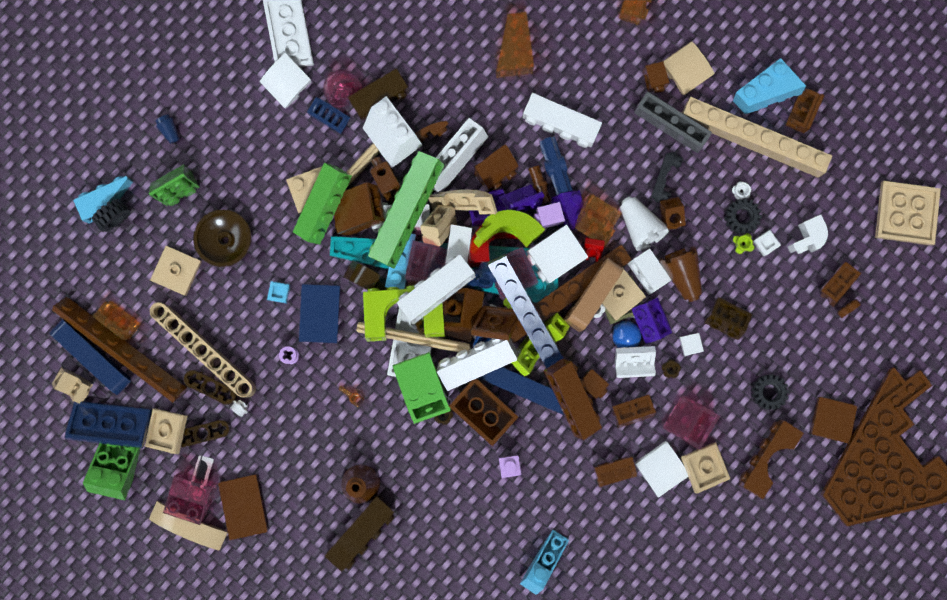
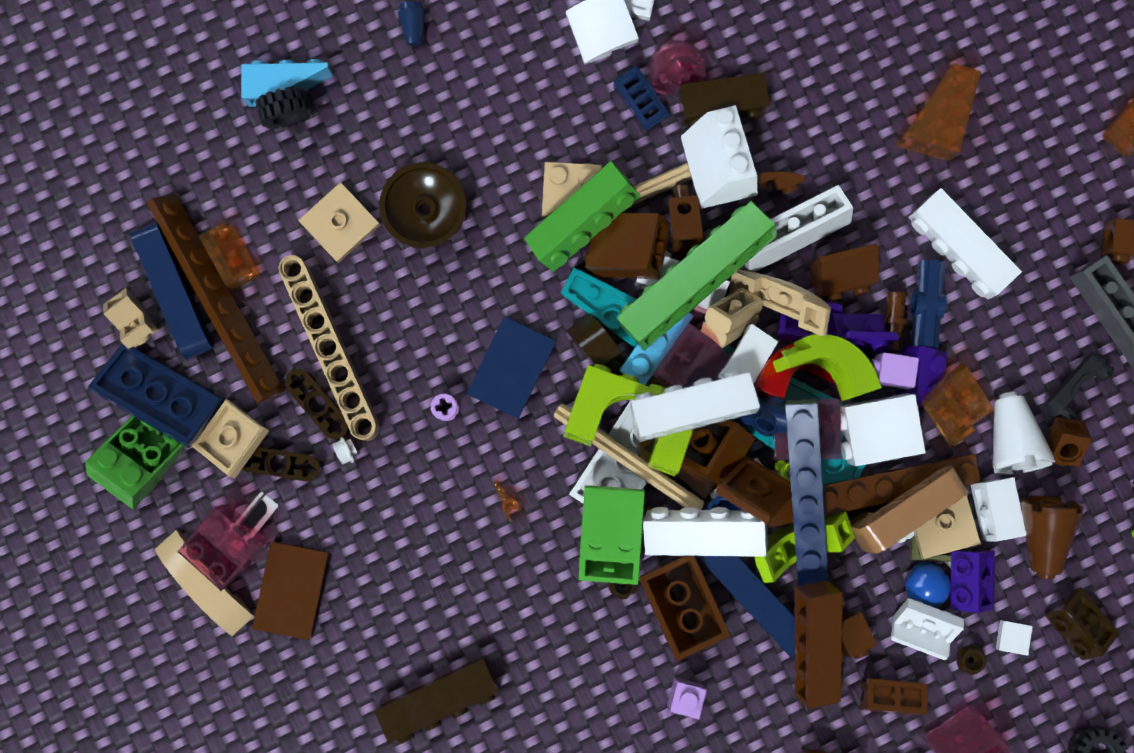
camera: 20 degrees right, 0 degrees up
bright green slope [149,164,200,206] -> none
medium azure tile [267,281,291,304] -> none
reddish brown cone [341,465,380,504] -> none
red tile [583,238,605,262] -> none

